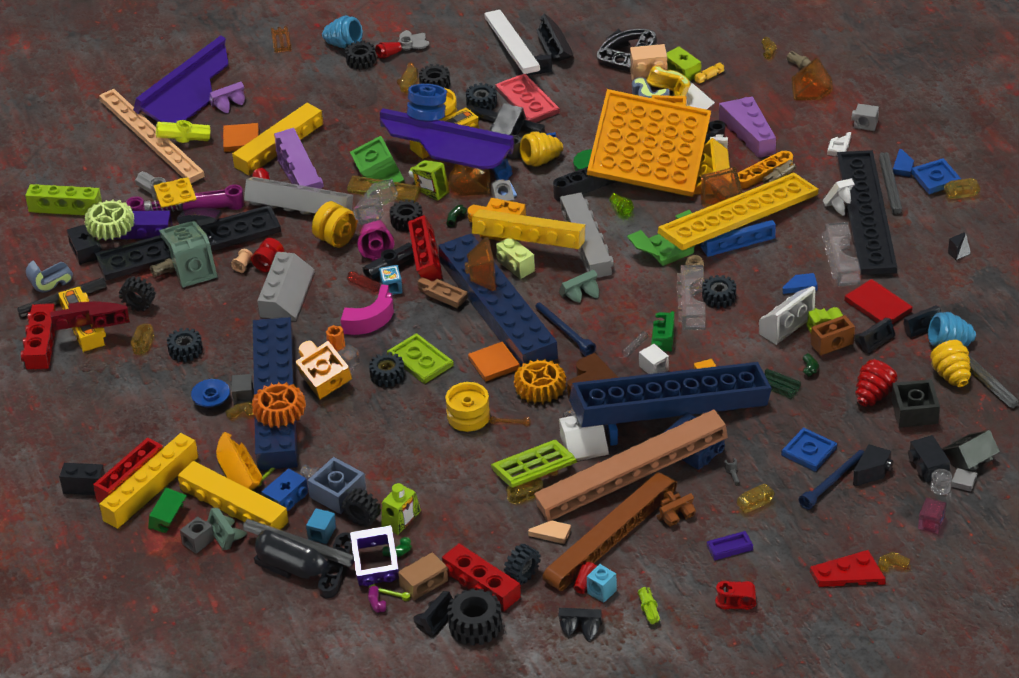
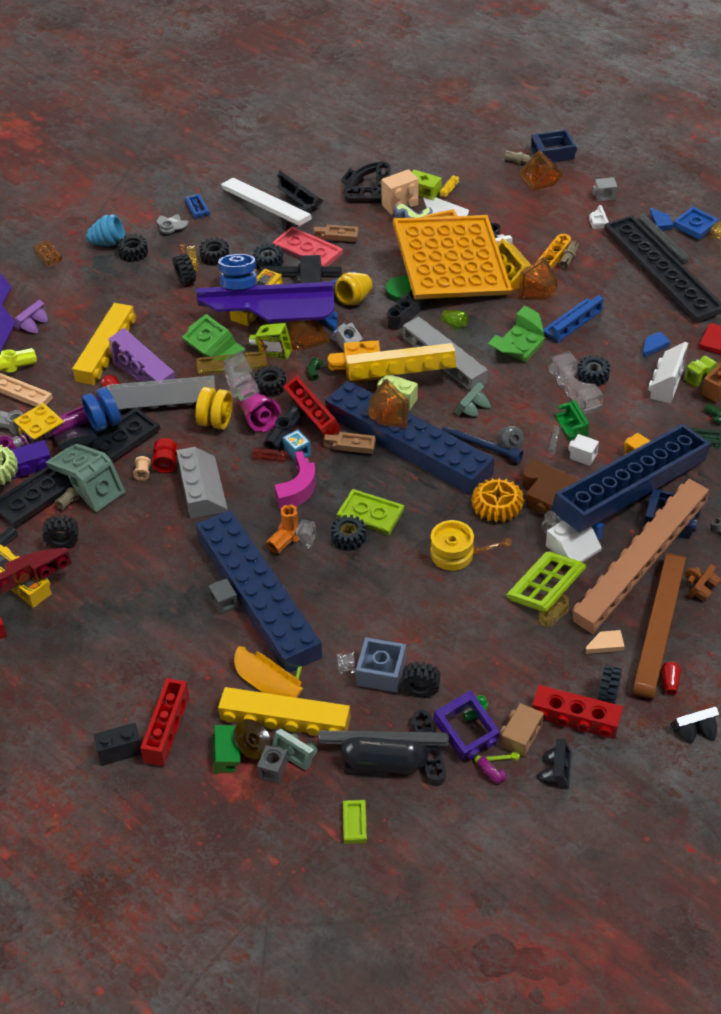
camera: 25 degrees left, 5 degrees up
yellow brick [99,433,198,529] -> none
clear yellow beam [131,323,154,355] -> none
black bush [167,328,203,362] -> none
blue dish [191,379,230,407] -> none
orange tile [223,123,259,152] -> none
clear yellow arm [225,402,253,419] -> none
orange gear [252,382,306,429] -> none
blue brick [261,468,308,511] -> none
light orange brick [296,341,352,399] -> none
dark azure brick [306,509,336,544] -> none
red cone [375,42,402,59] -> none
lime torso [381,483,421,535] -> none
black tyre [447,588,502,646] -> none
orange tile [468,341,520,382] -> none
medium azure brick [587,564,617,603] -> none
yellow animal [647,66,691,96] -> none
yellow plate [658,173,819,250] -> none
tan plate [685,255,704,272] -> none
medium lavender wedge [719,96,776,158] -> none
clear yellow arm [761,37,777,59] -> none
clear arch [822,222,861,286] -> none
white tile [823,178,855,216] -> none
none -> blue wheel [81,386,122,433]
none -> black tyre [172,253,196,285]
none -> blue tile [185,194,210,220]
none -> dark brown dish [234,719,272,761]
none -> medium nougat hinge [313,225,359,242]
none -> lime tile [343,800,367,844]
none -> dark grey head [497,426,524,450]
none -> dark blue window [531,129,577,164]

